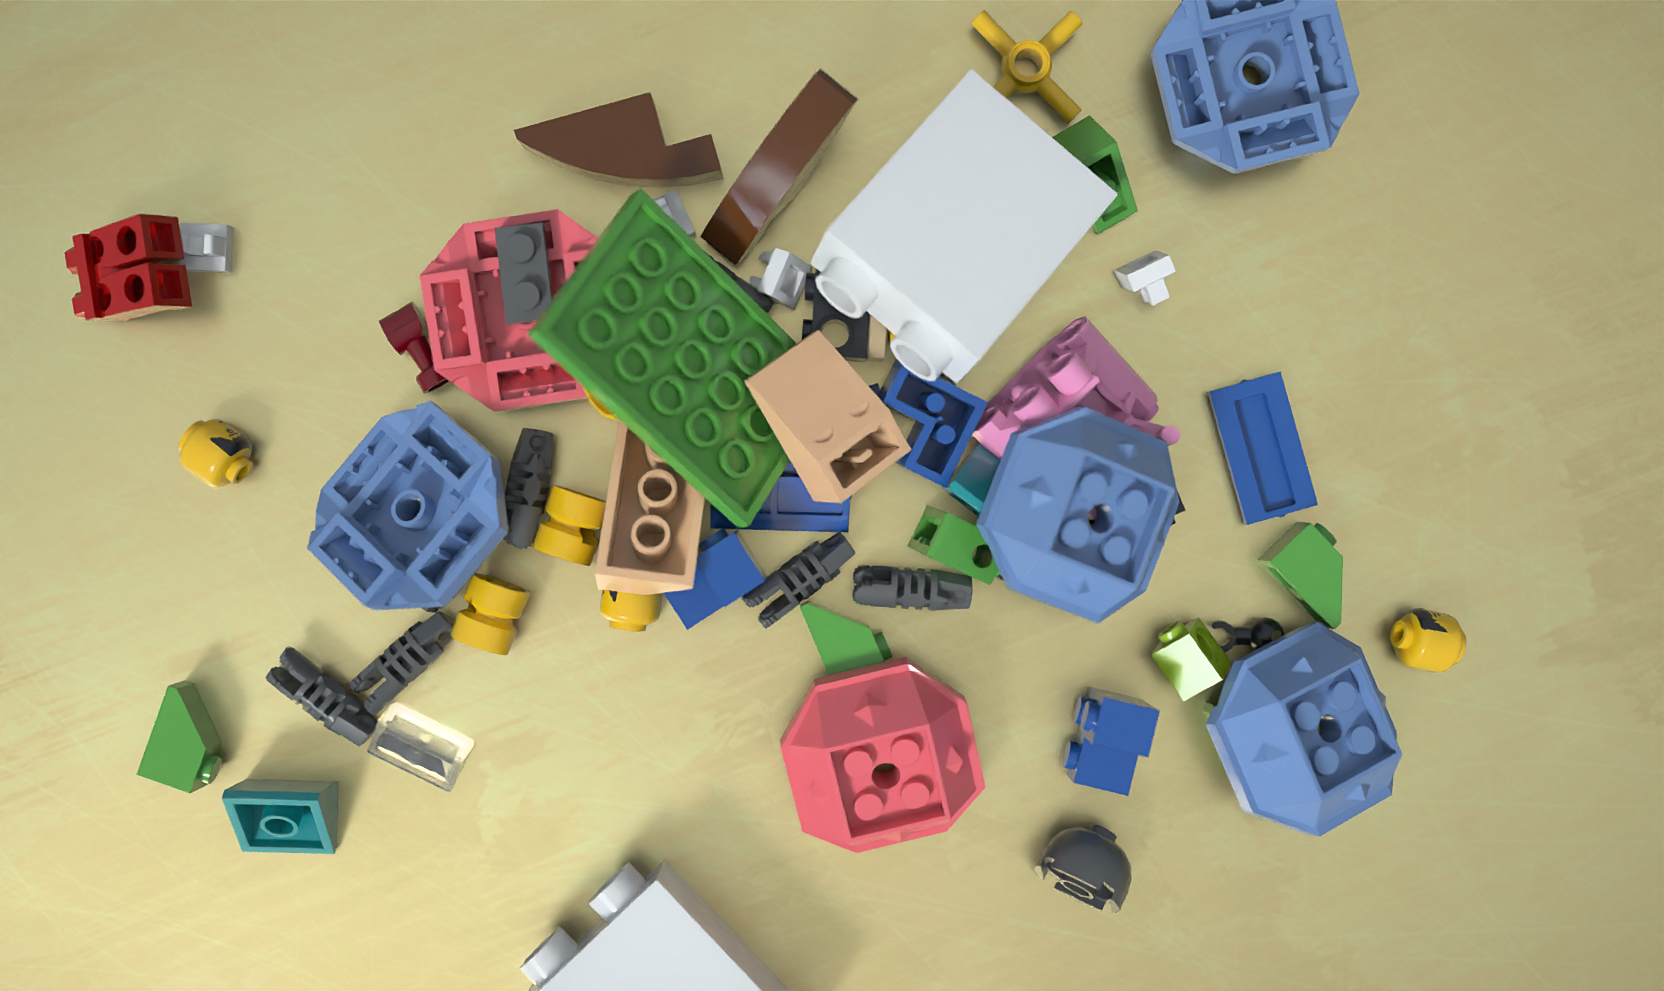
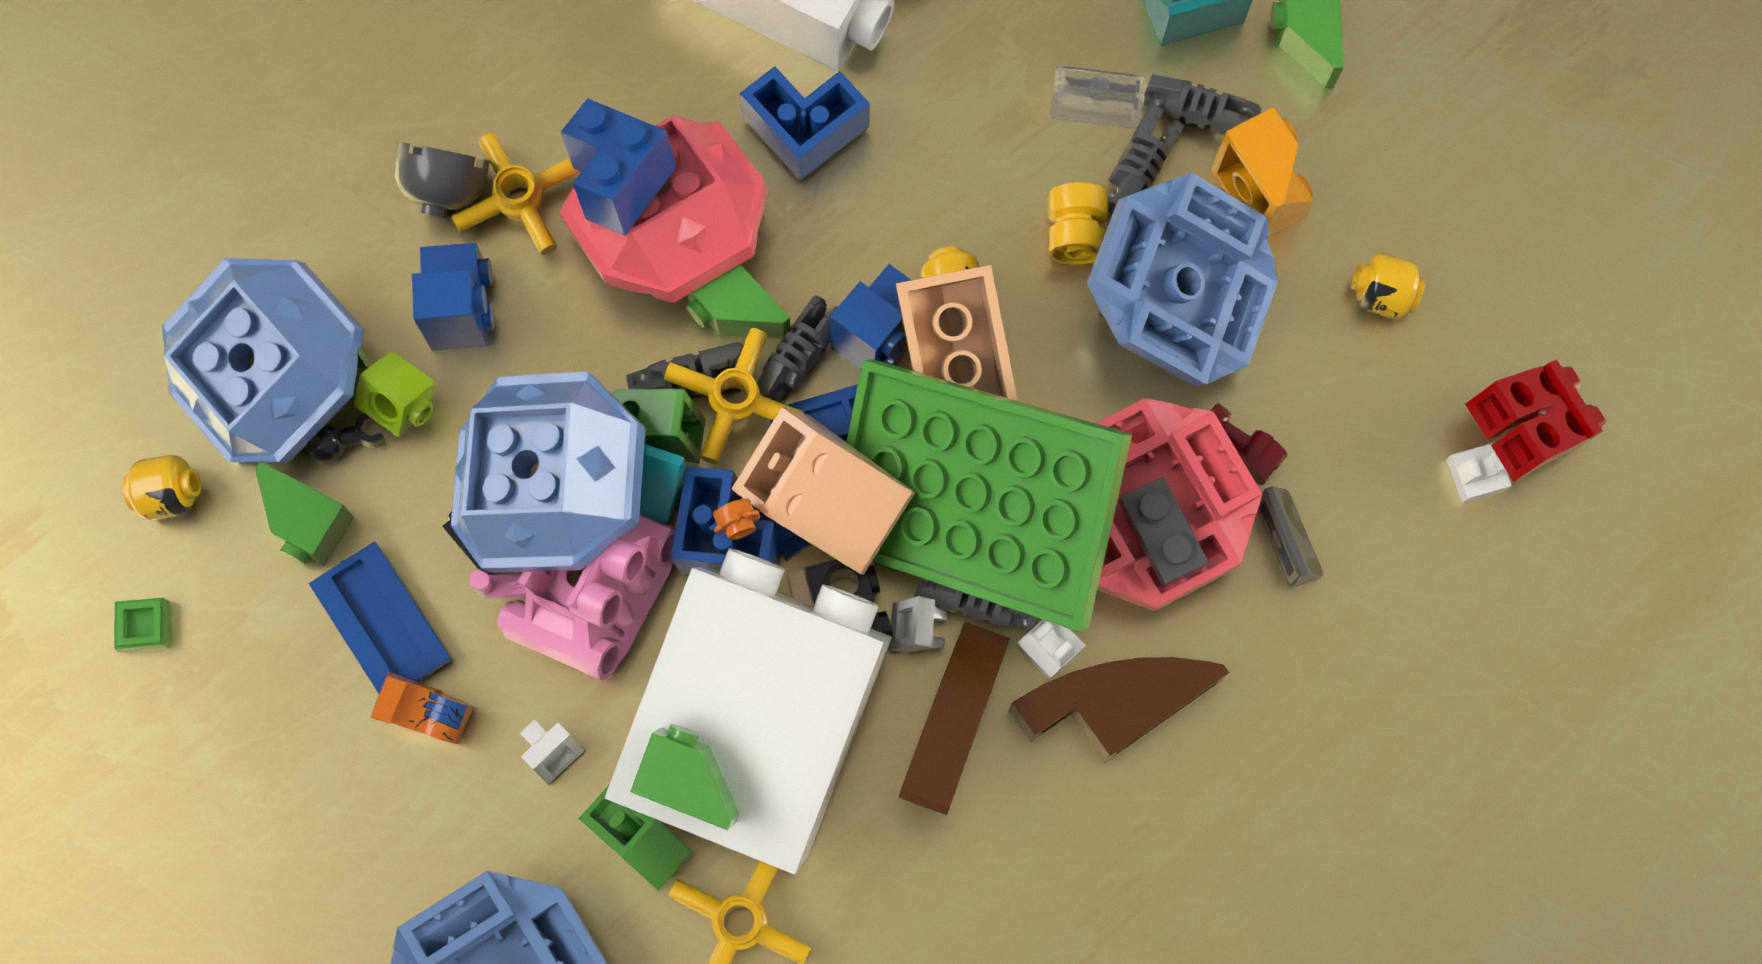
camera: 155 degrees right, 15 degrees down
dark grey hinge [503,428,553,549] -> none
yellow wheel [532,485,606,566] -> none
none -> bright green tile [114,597,169,652]
none -> orange leg [371,671,474,744]
none -> yellow bar [451,133,581,255]
none -> blue brick [561,98,677,236]
none -> bright green slope [630,724,739,830]
none -> yellow bar [664,328,804,464]
none -> orange plate [713,499,760,541]
none -> blue brick [739,66,870,181]
none -> light orange slope [1211,107,1314,239]
none -> dark grey slope [1258,486,1324,587]

